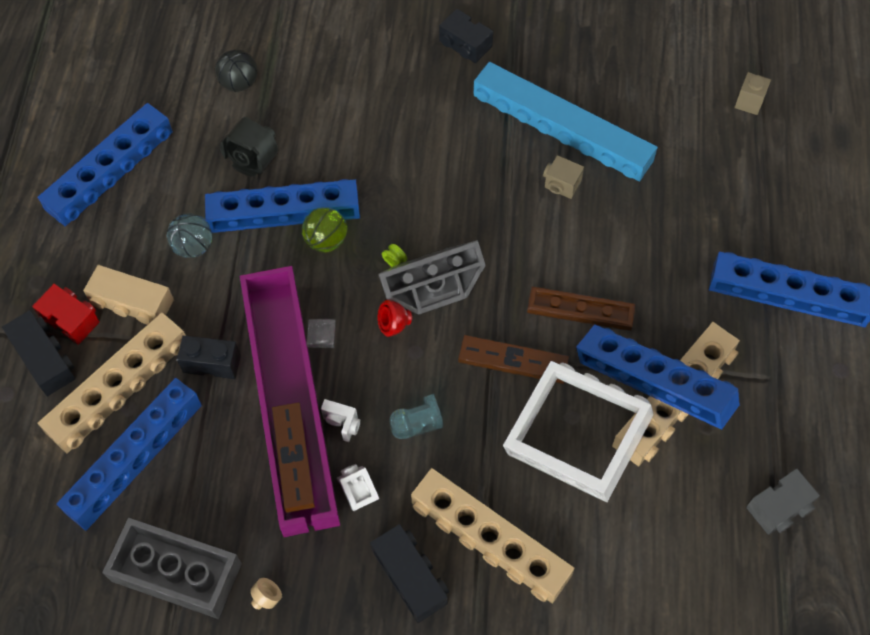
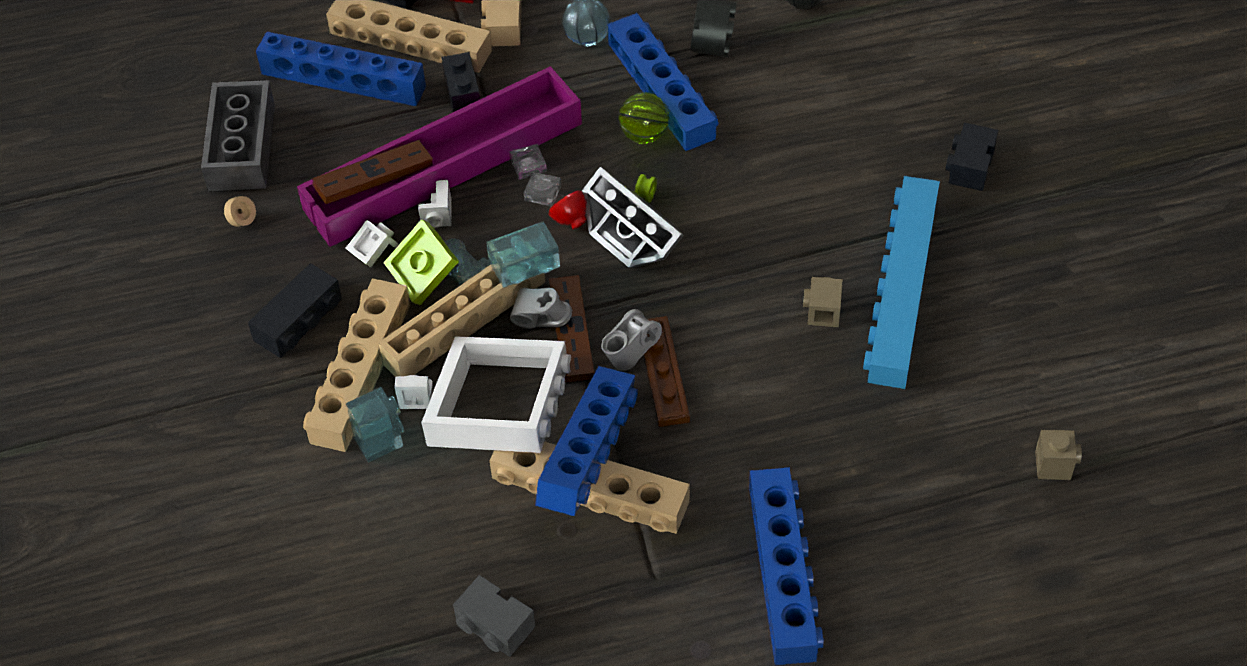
camera: 70 degrees right, 10 degrees down
none -> clear light blue brick [346,387,404,463]
none -> tan brick [378,242,545,377]
none -> plate [384,219,459,305]
none -> white bracket [395,375,433,409]
none -> clear light blue brick [486,221,560,288]
none -> light grey piece [510,288,572,329]
none -> clear plate [524,172,561,206]
none -> light grey piece [601,309,662,371]

